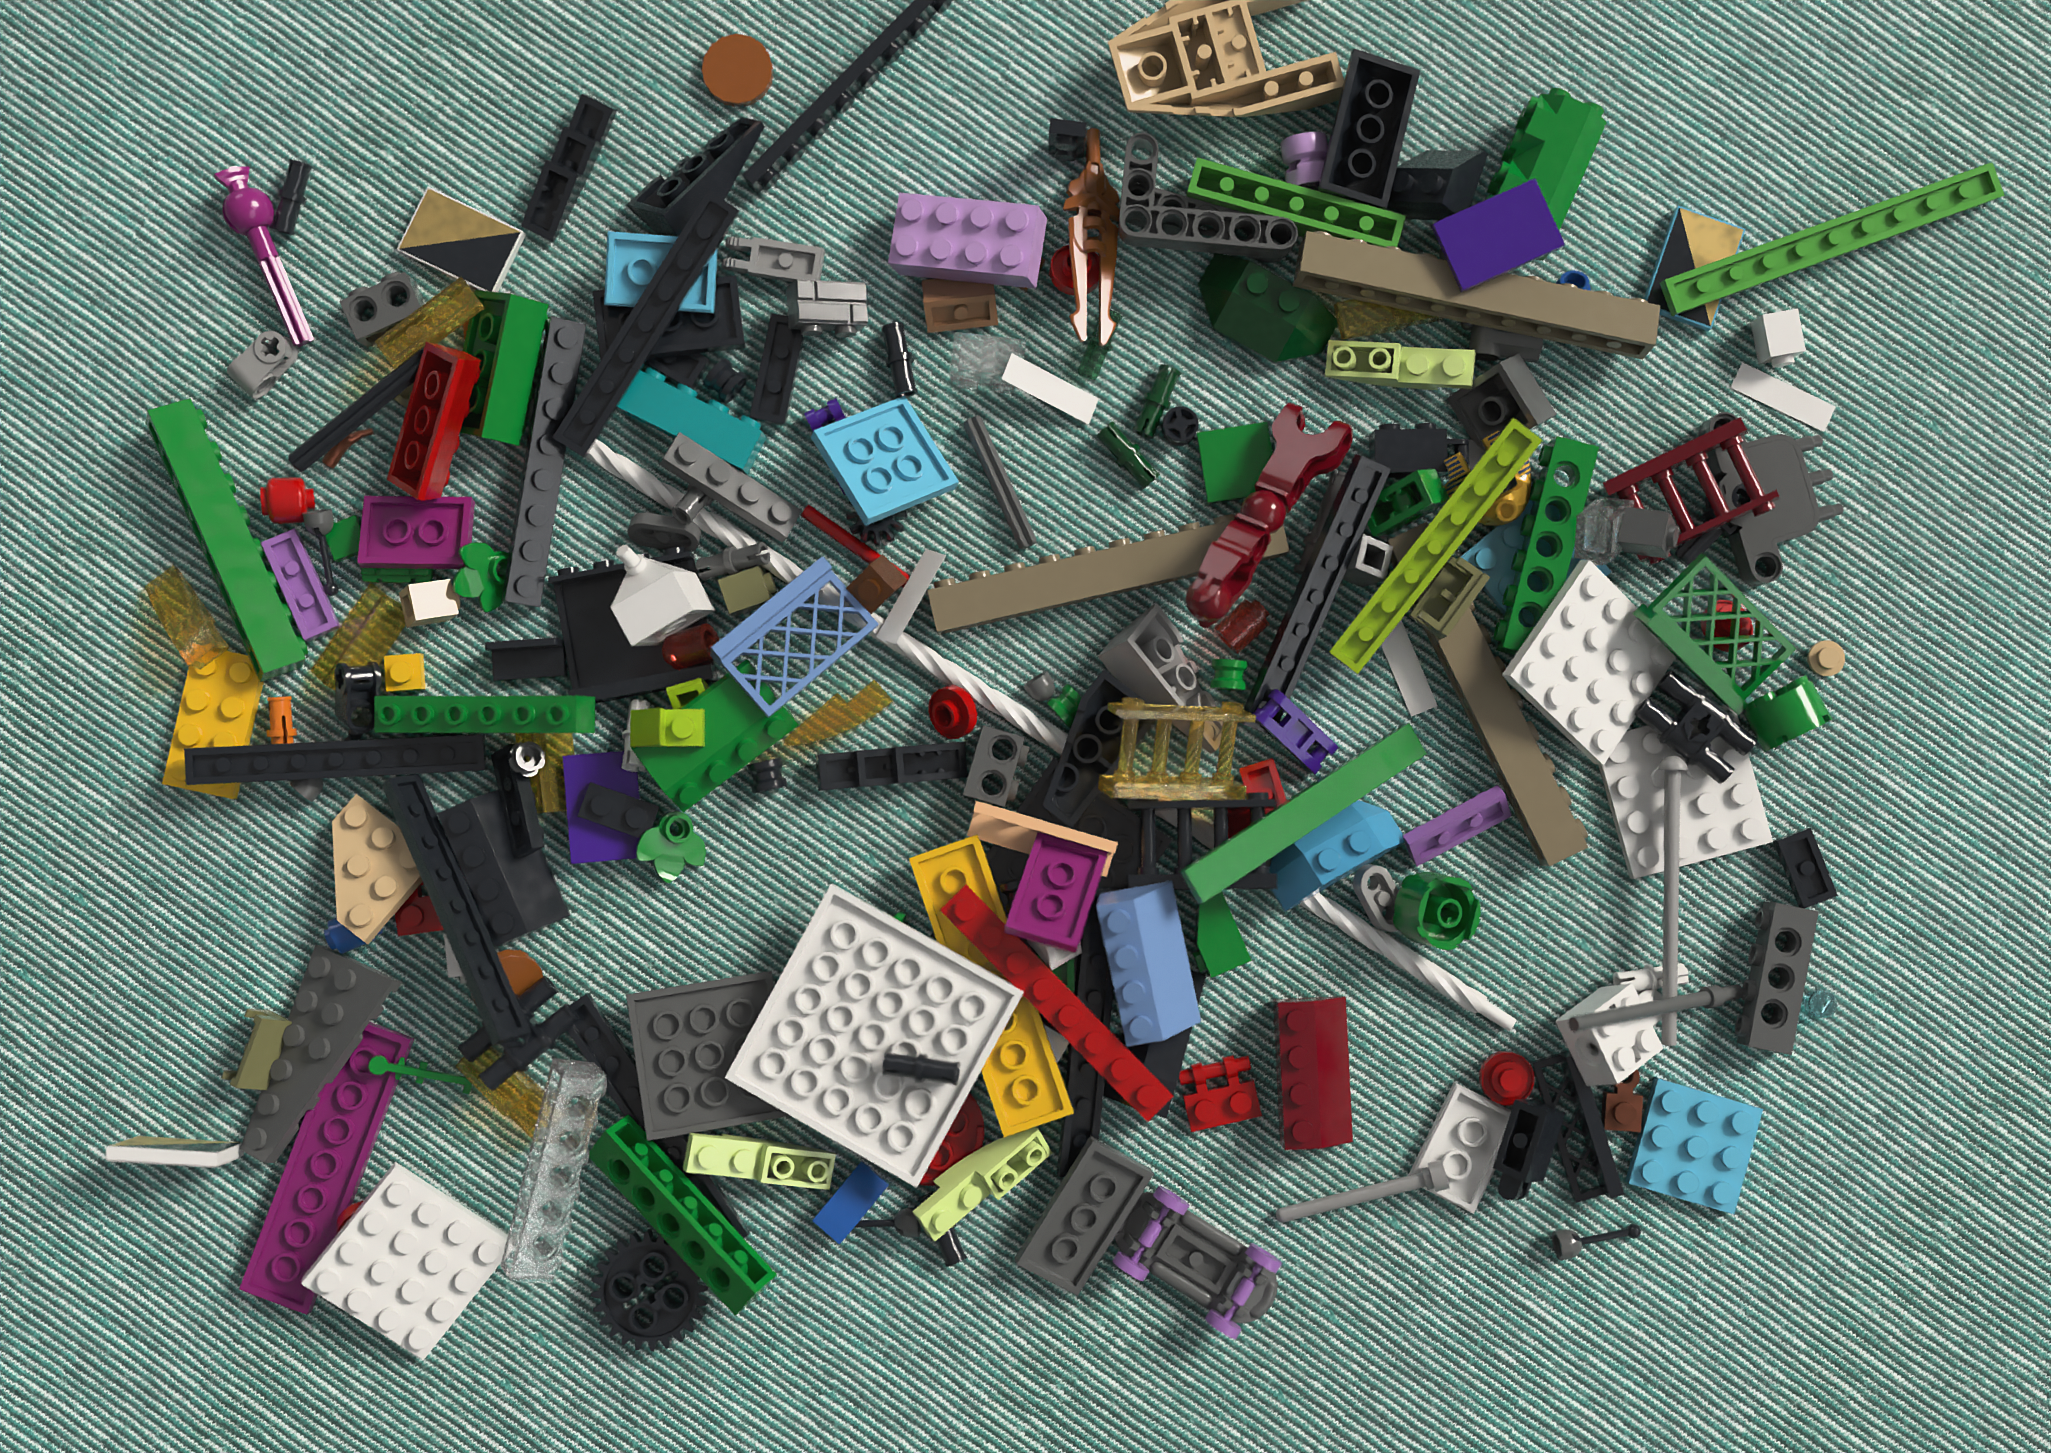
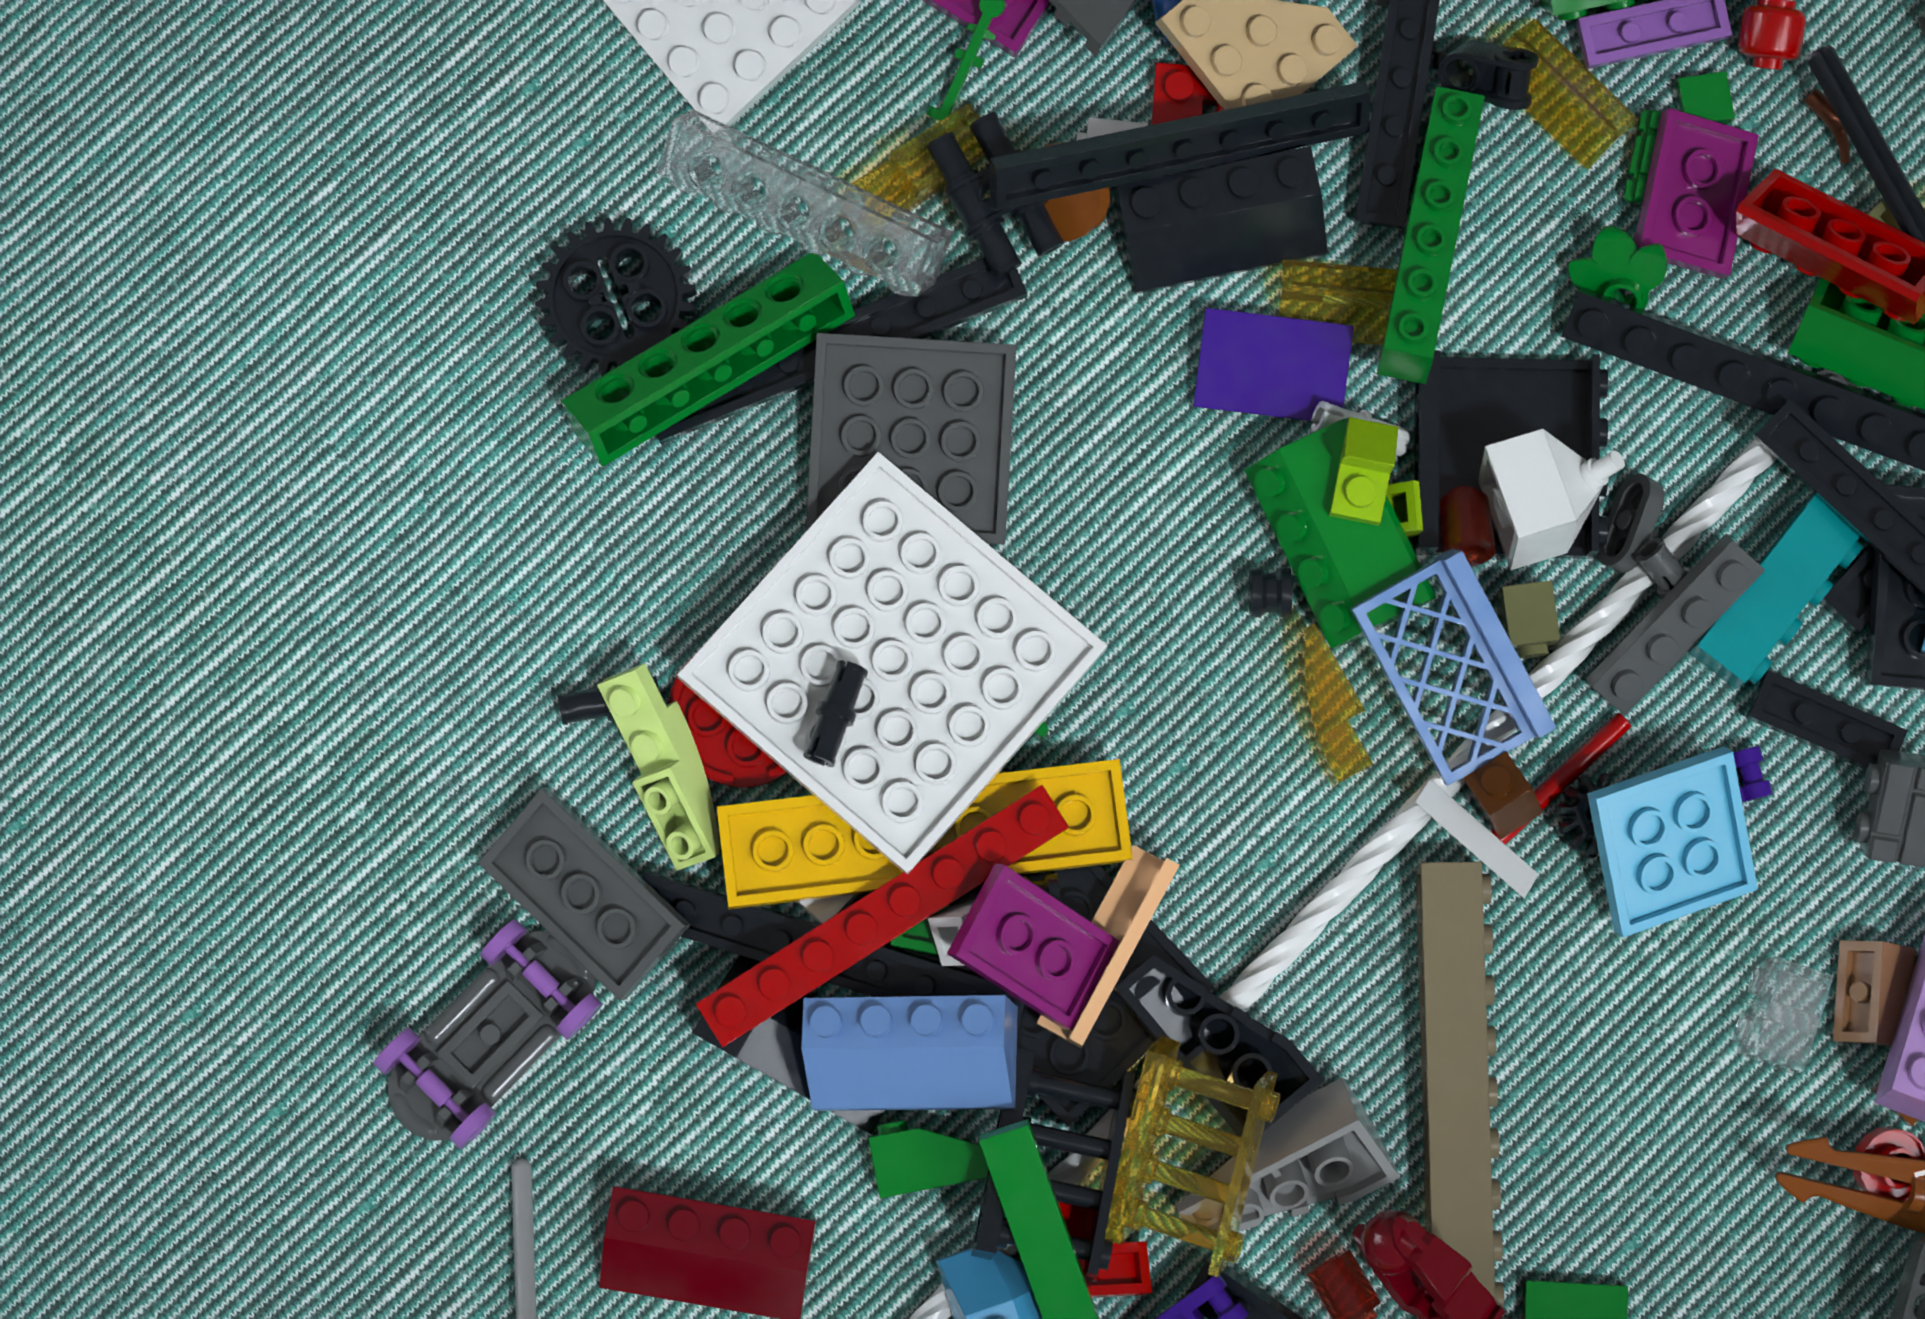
camera: 95 degrees right, 5 degrees down
hinge [302,509,339,596] -> none
yellow plate [384,653,426,692] -> none
brick [399,579,460,627] -> none
black panel [485,638,568,681] -> none
black plate [491,743,545,858] -> none
dark grey plate [509,741,545,777] -> none
black plate [577,782,659,838] -> none
green plate [636,811,706,883] -> none
yellowish green slope [683,1133,836,1190] -> none
dark grey pin [696,542,770,581] -> none
black wheel [703,358,748,404] -> none
blue slope [812,1161,889,1245] -> none
black slope [815,742,968,791] -> none
dark grey hinge [854,1207,921,1237] -> none
black pin [881,322,918,398] -> none
red plate [928,685,977,739] -> none
dark grey brick [963,725,1030,807] -> none
dark grey axle [964,416,1036,549] -> none
white sticker [1002,353,1098,424] -> none
dark grey hinge [1023,671,1055,701] -> none
green wheel [1046,683,1081,729] -> none
clear green axle [1077,309,1122,381] -> none
dark green pin [1096,421,1160,490] -> none
dark green pin [1132,364,1181,439] -> none
black wheel [1162,406,1199,446] -> none
red plate [1179,1055,1262,1132] -> none
green wheel [1210,659,1248,691] -> none

